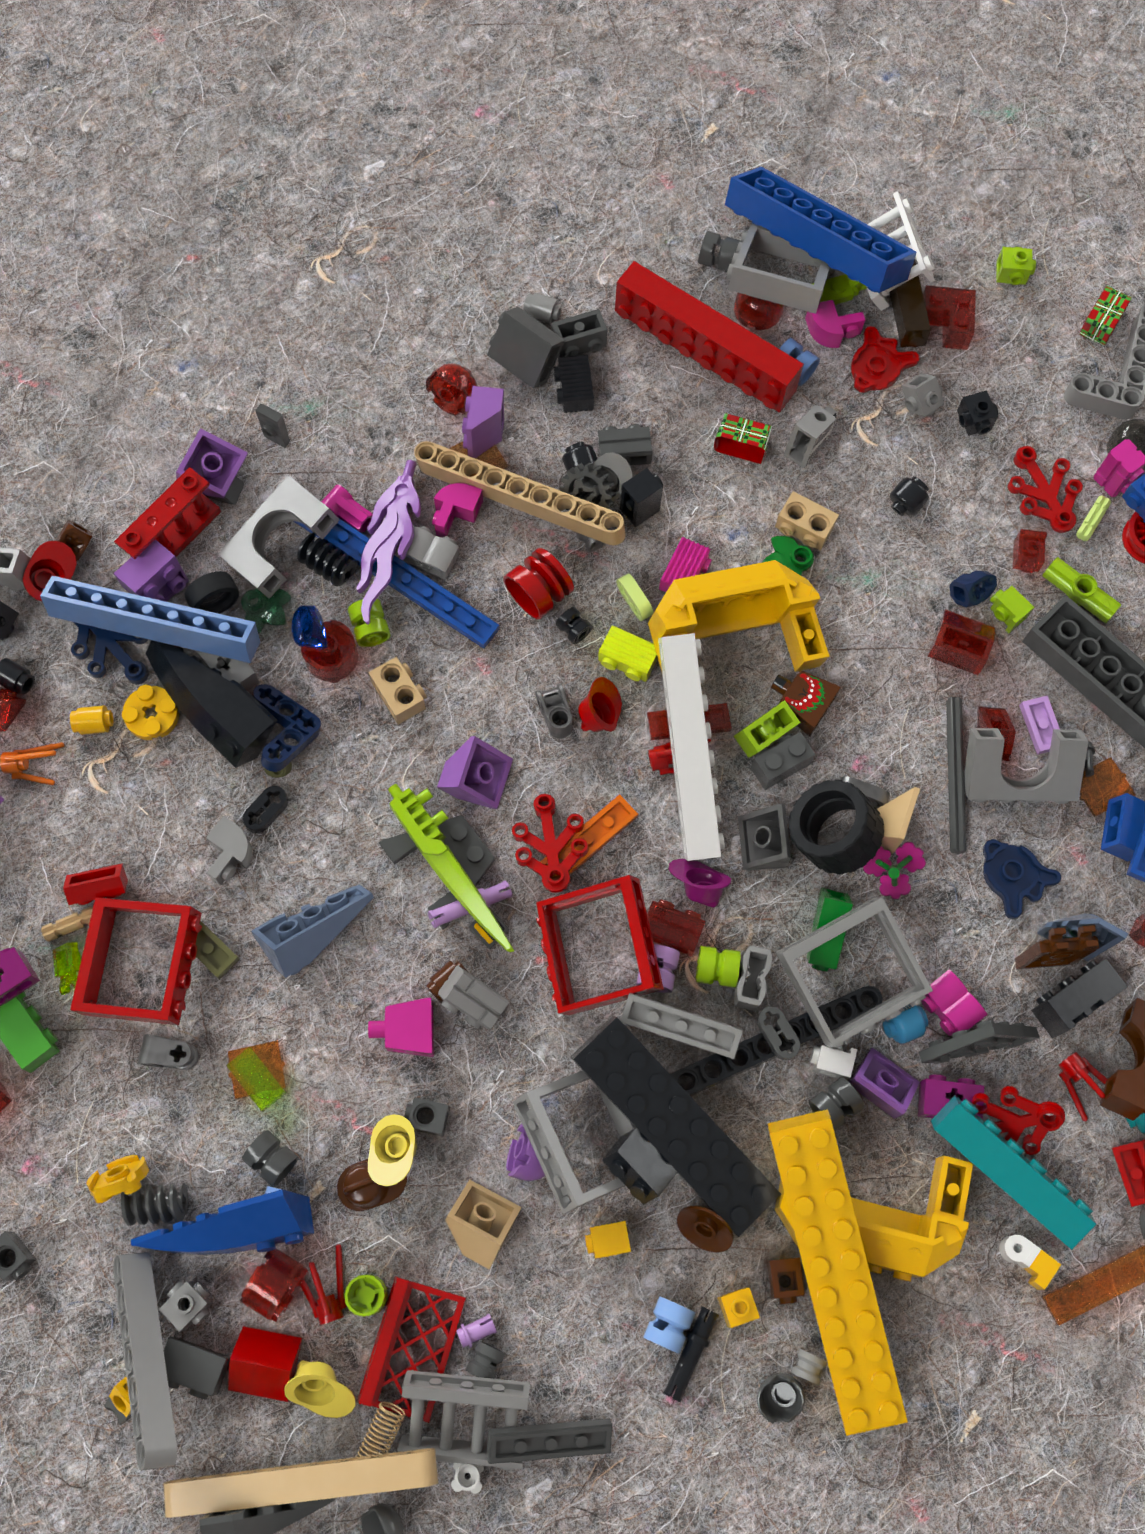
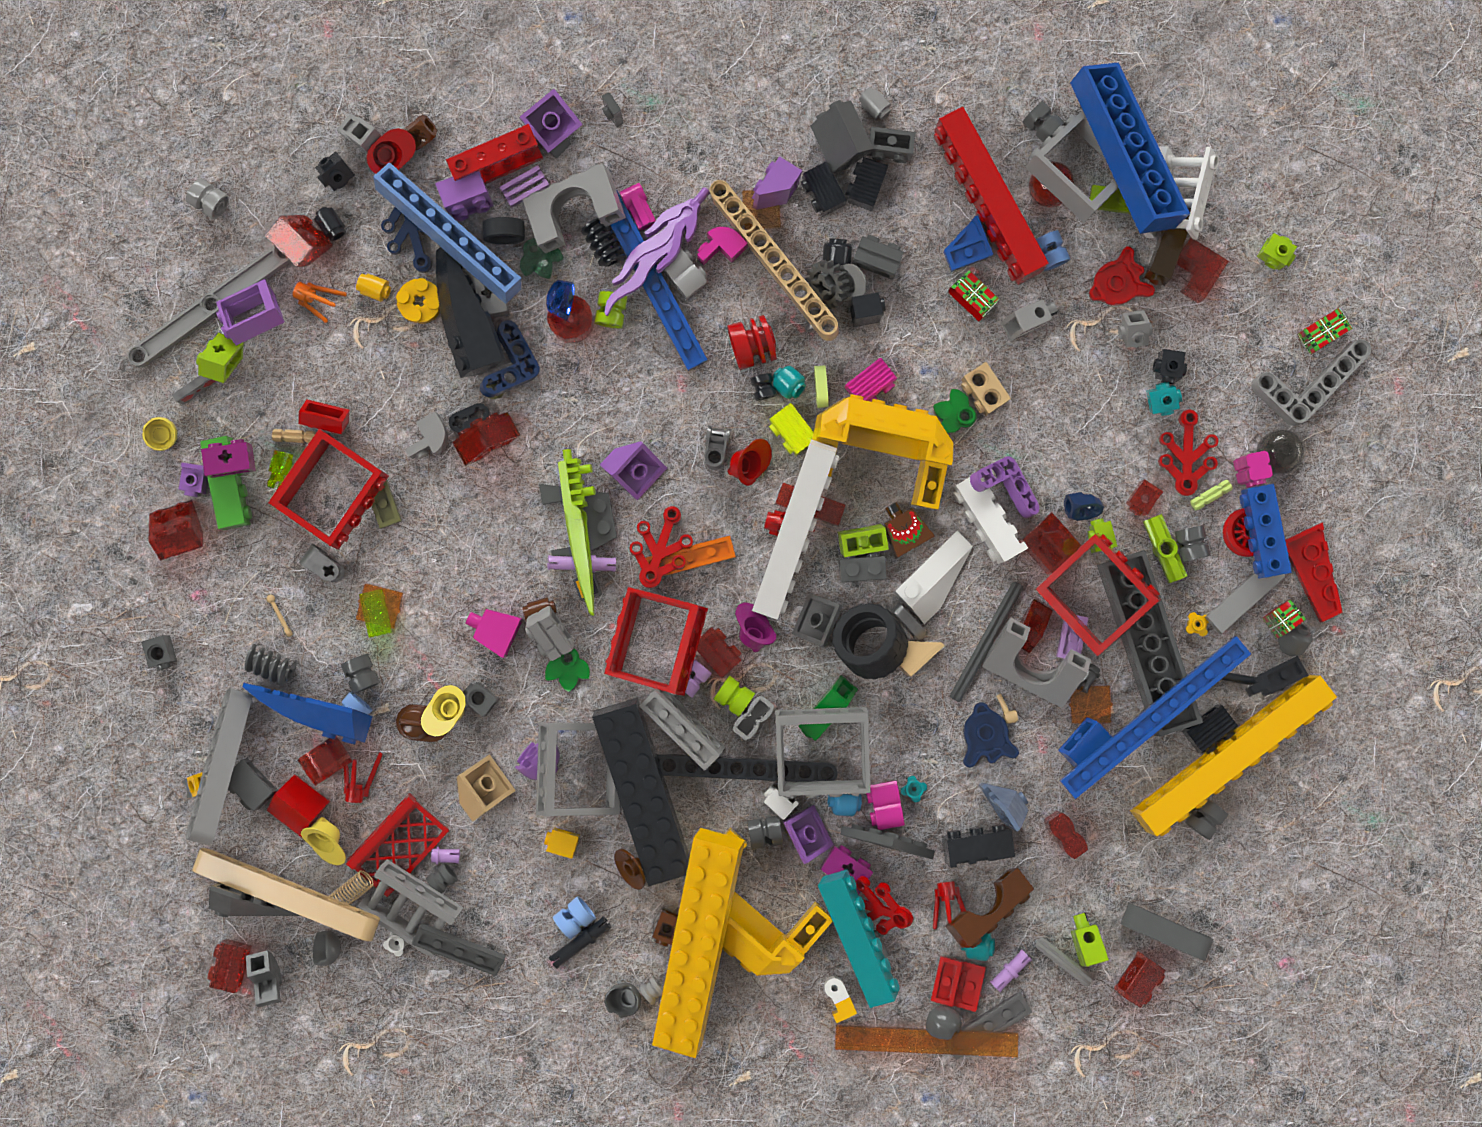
camera: 25 degrees right, 15 degrees up
yellow plate [87,1155,149,1203] -> none
light grey brick [159,1281,213,1332] -> none
sand blue wedge [251,884,374,978] -> none
lime wheel [344,1274,389,1317] -> none
tan brick [368,656,427,725] -> none
clear red cylinder [426,363,477,415] -> none
black brick [602,1127,677,1205] -> none
yellow brick [717,1287,760,1328] -> none
dark grey beam [757,1006,800,1060] -> none
dark pink brick [805,300,865,348] -> none
dark pink plant [863,841,926,899] -> none
black head [890,476,929,516] -> none
reddish brown tile [1015,925,1099,969] -> none
none -> tan hinge [266,595,293,637]
none -> clear red brick [452,412,520,466]
none -> lavender tile [500,166,549,208]
none -> green plate [545,648,590,692]
none -> teal head [773,366,806,399]
none -> black brick [801,161,847,217]
none -> white wedge [893,531,973,624]
none -> teal plate [901,776,927,802]
none -> blue wing [943,215,994,272]
none -> white wedge [953,477,1028,564]
none -> medium lavender beam [970,456,1039,518]
none -> tan hand [996,694,1018,724]
none -> red window [1035,533,1161,656]
none -> teal brick [1146,382,1182,416]
none -> dark grey wheel [1175,525,1211,562]

